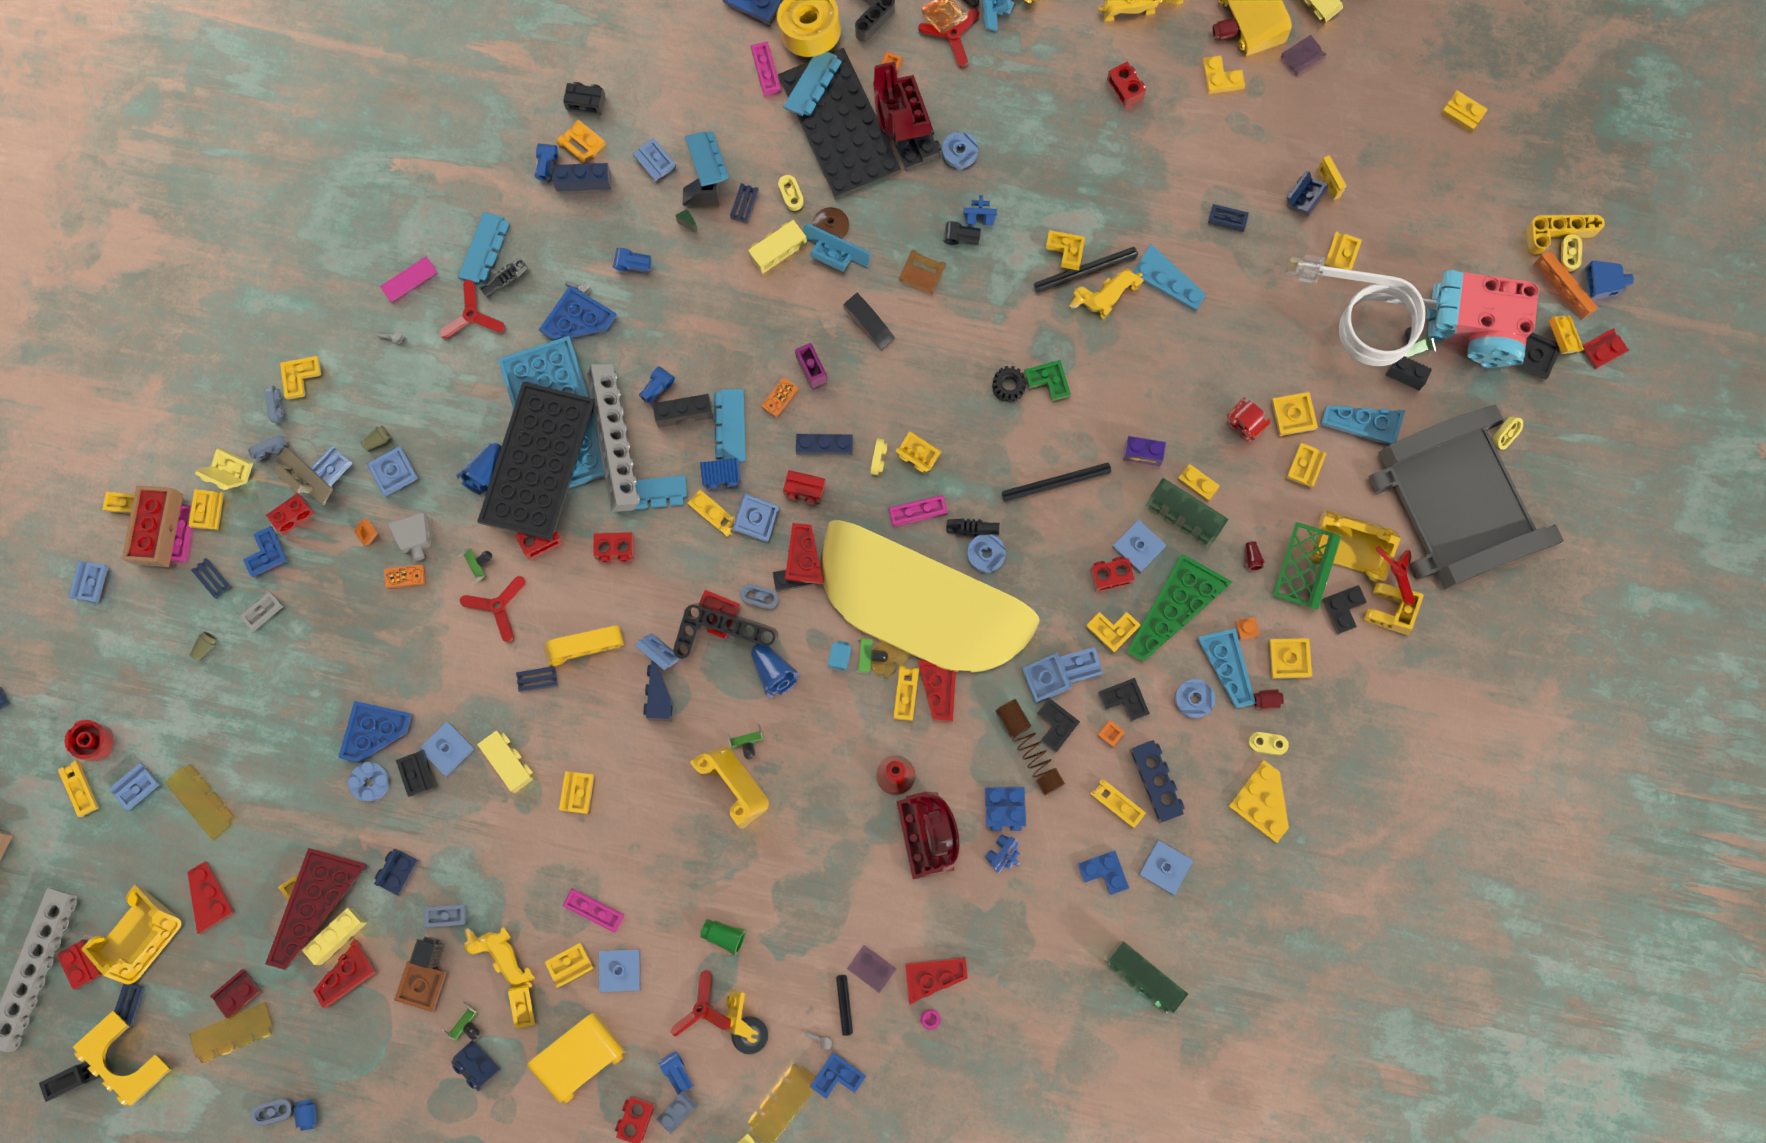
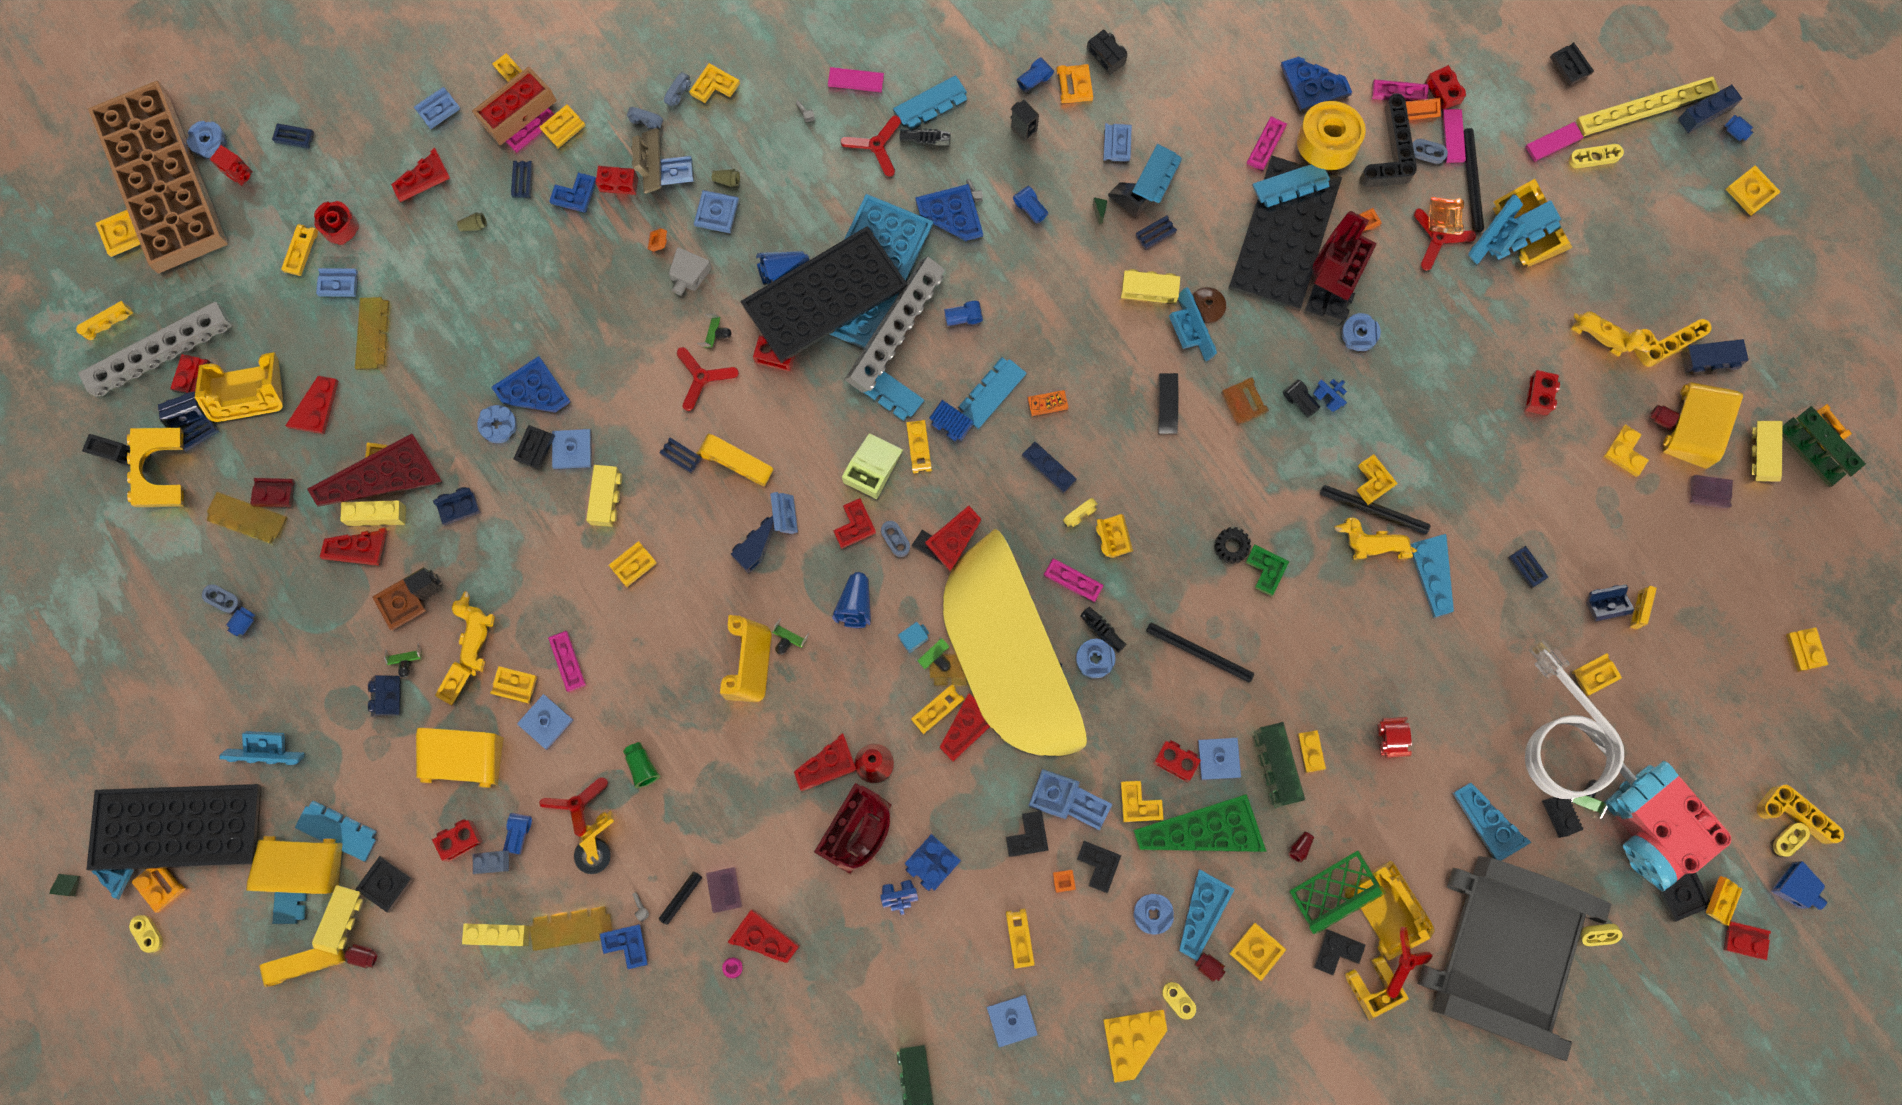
camera: 40 degrees right, 0 degrees up
light yellow bracket [195,448,253,490] -> none
light grey plate [239,591,284,632] -> none
orange tile [384,564,425,589] -> none
sand blue plate [424,905,466,928] -> none
dark blue brick [553,163,611,191] -> none
red brick [593,532,635,563] -> none
black arch [652,394,714,428] -> none
black beam [673,603,778,659] -> none
medium blue plate [731,493,780,542] -> none
light yellow plate [778,175,804,211] -> none
red brick [783,470,826,505] -> none
magenta brick [795,343,828,389] -> none
reddish brown piece [995,699,1065,796] -> none
blue plate [1078,851,1129,895] -> none
dark purple brick [1123,436,1166,466] -> none
dark blue brick [1129,740,1185,824] -> none
orange plate [1235,617,1260,640] -> none
yellow plate [1271,392,1318,436] -> none
yellow plate [1286,443,1327,488] -> none
orange fence [1534,251,1598,320] -> none
none -> dark blue brick [158,391,206,428]
none -> red wing [391,147,450,202]
none -> red wing [794,733,856,791]
none -> yellowish green slope [842,433,903,499]
none -> black brick [1010,100,1039,141]

